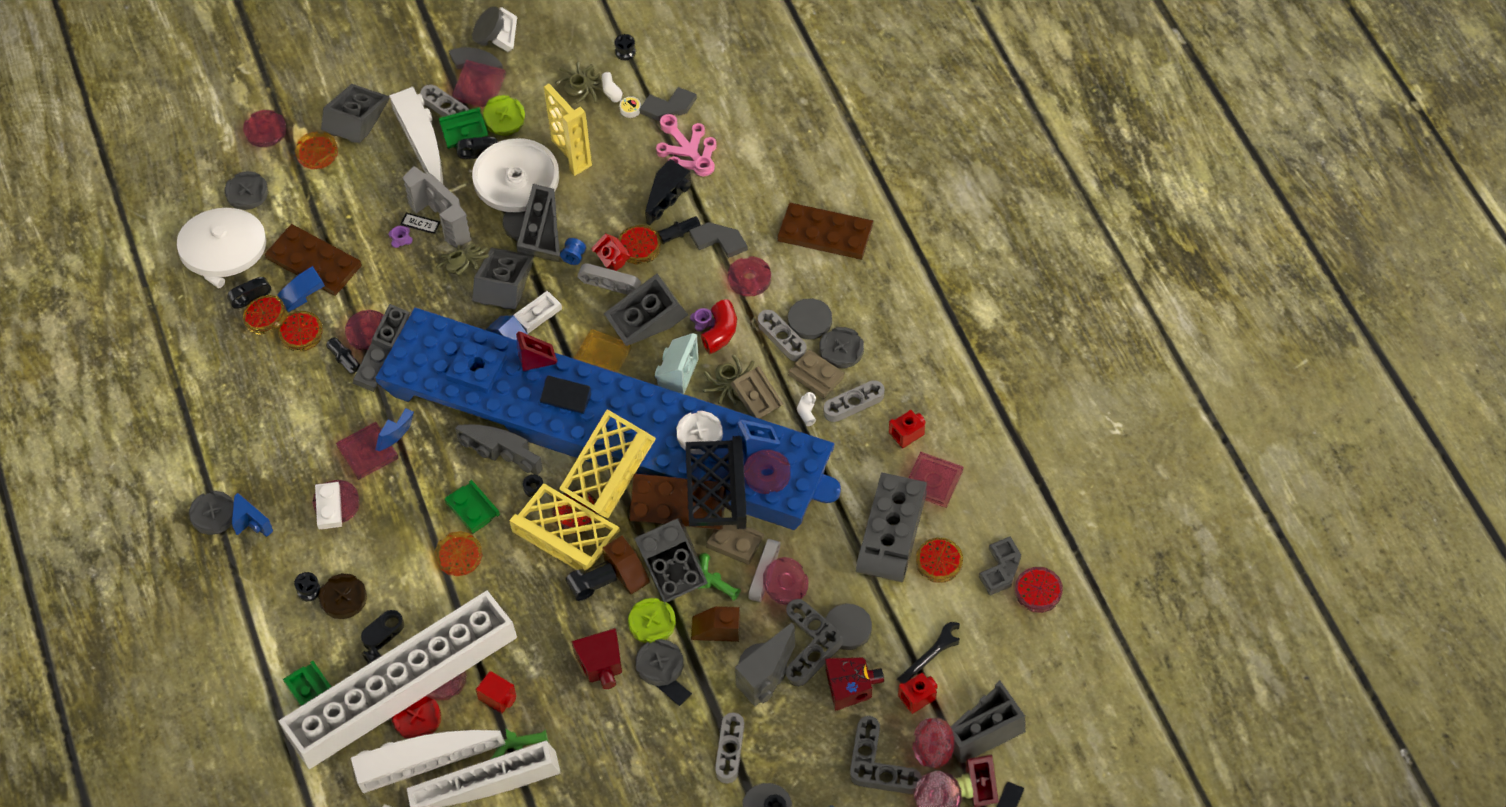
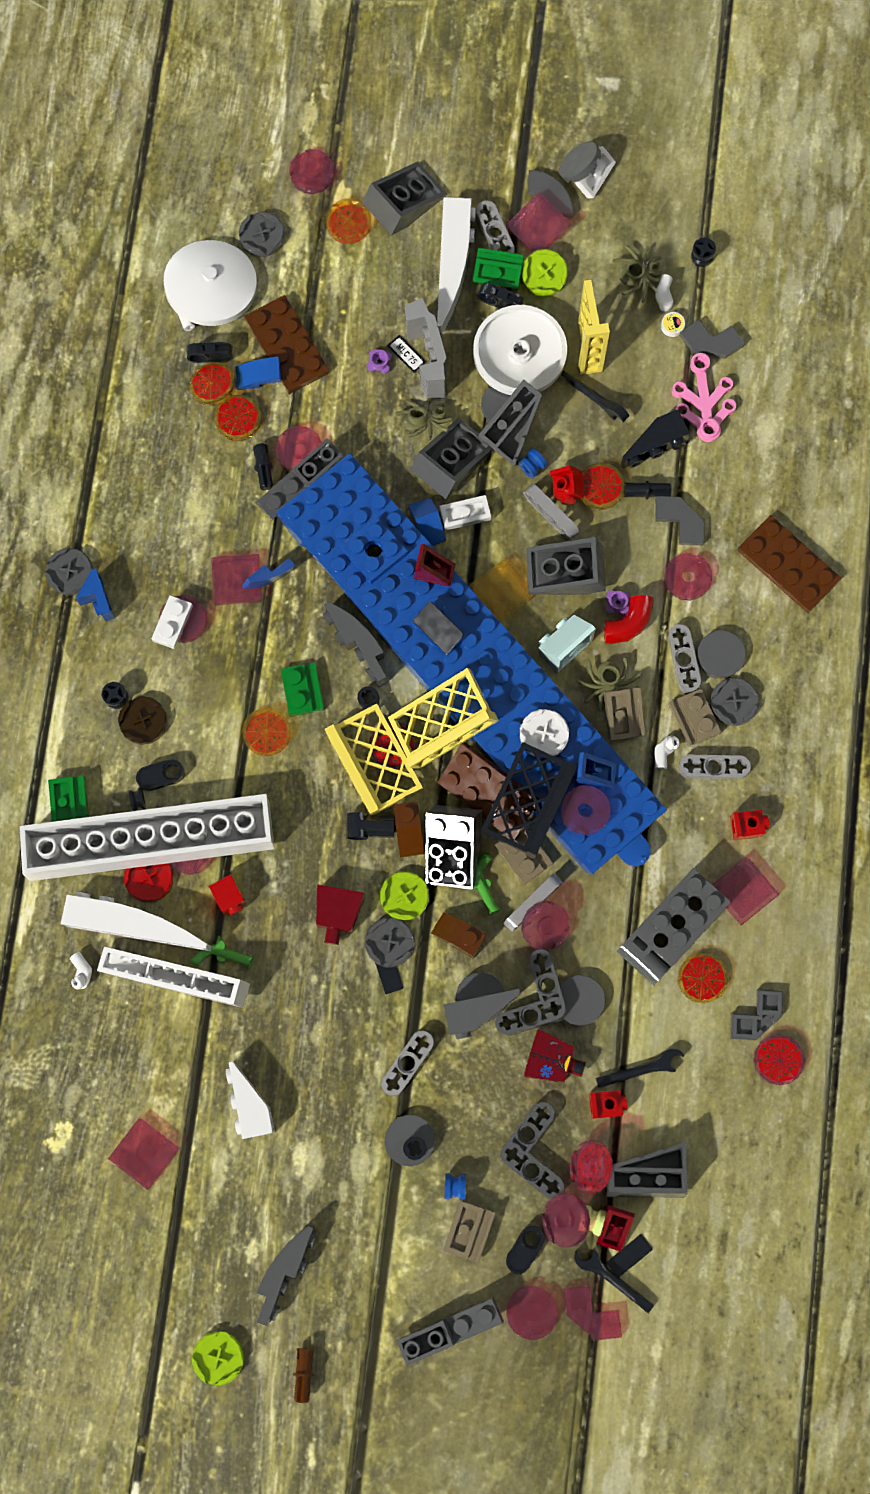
camera: 30 degrees right, 20 degrees up
none -> black piece [561,370,630,423]

